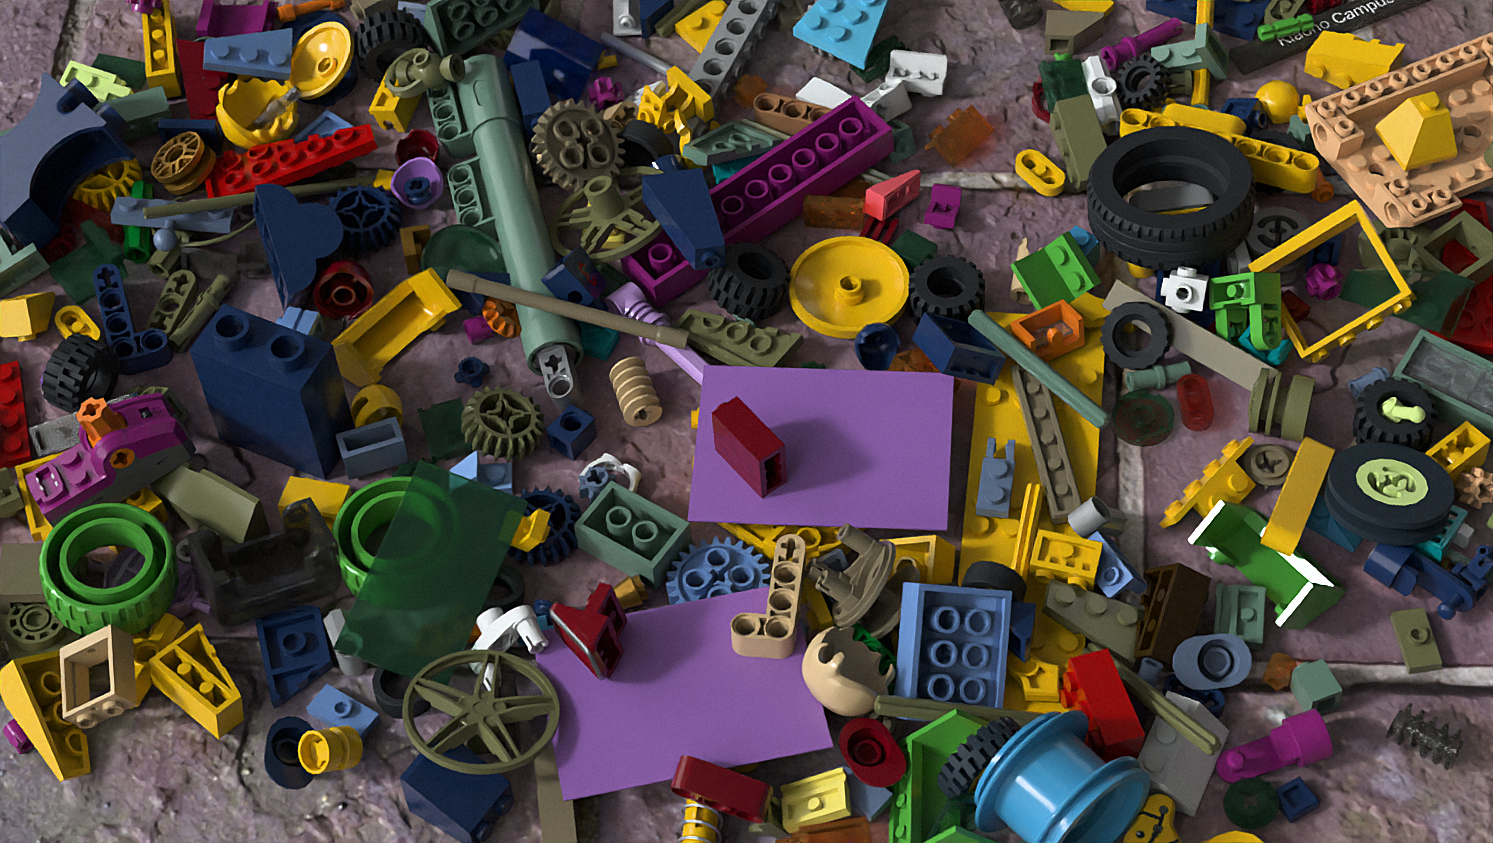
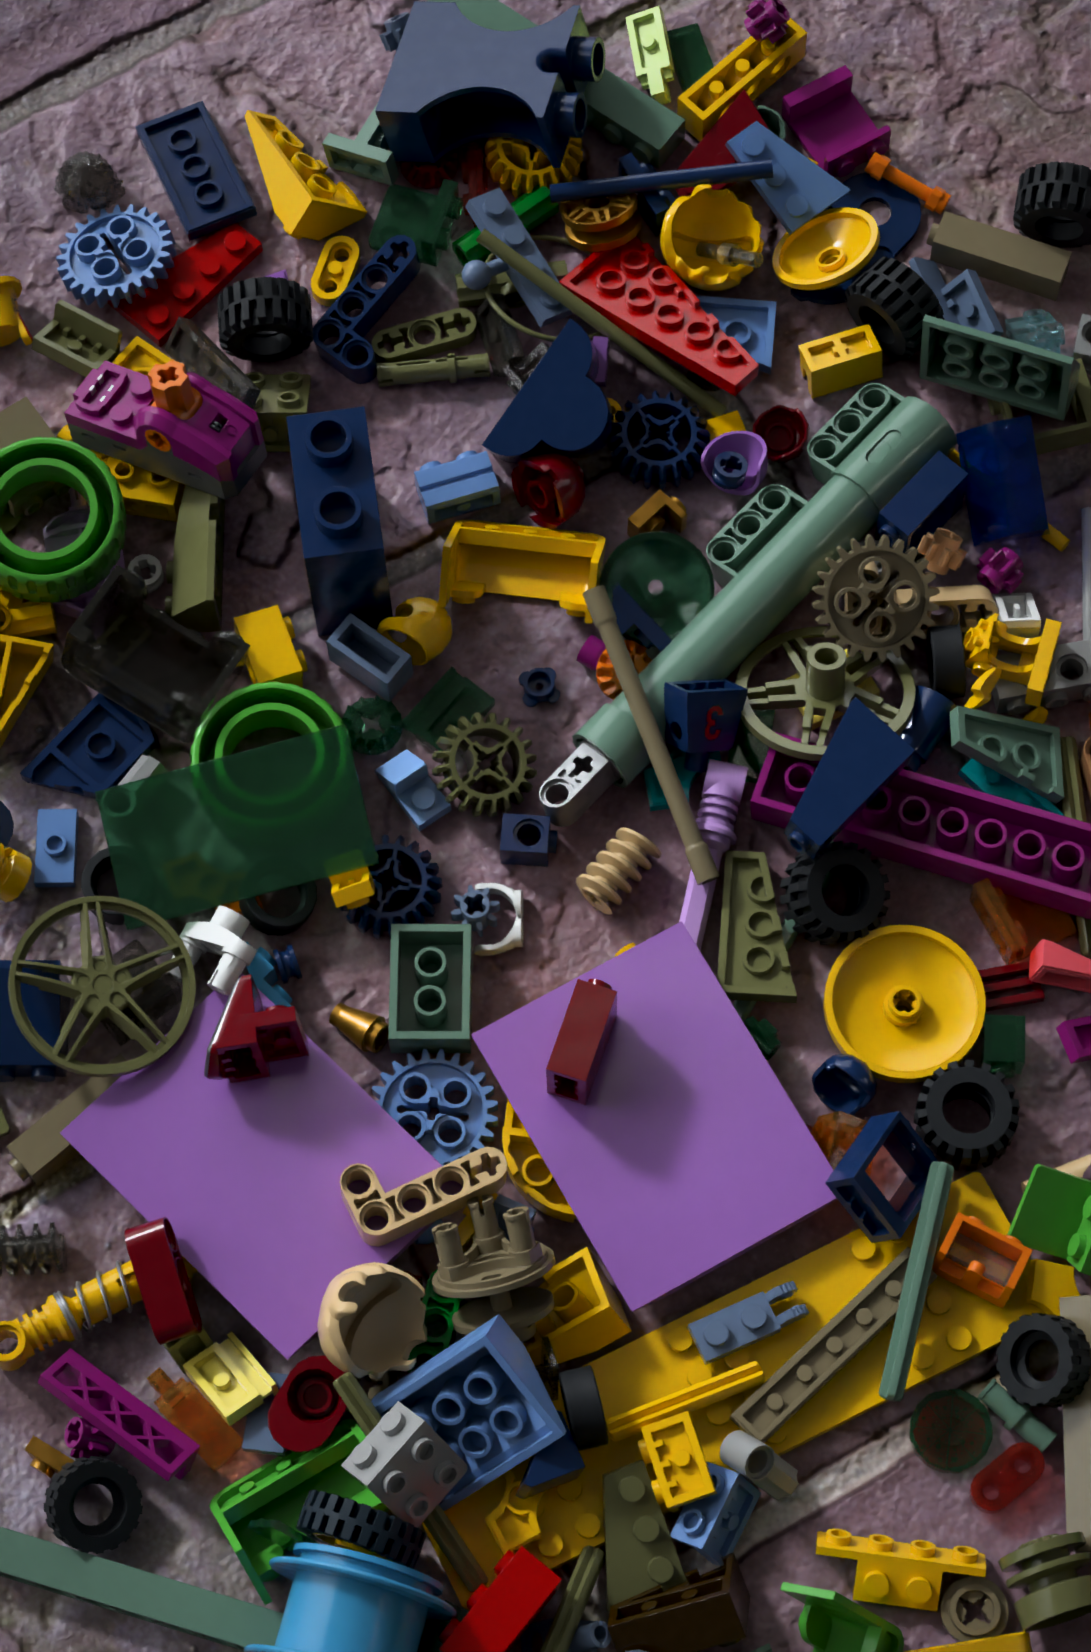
camera: 55 degrees right, 15 degrees up
olive piece [384,48,465,98] -> none
none -> light grey bracket [341,1401,467,1528]
none -> dark blue piece [549,159,774,203]

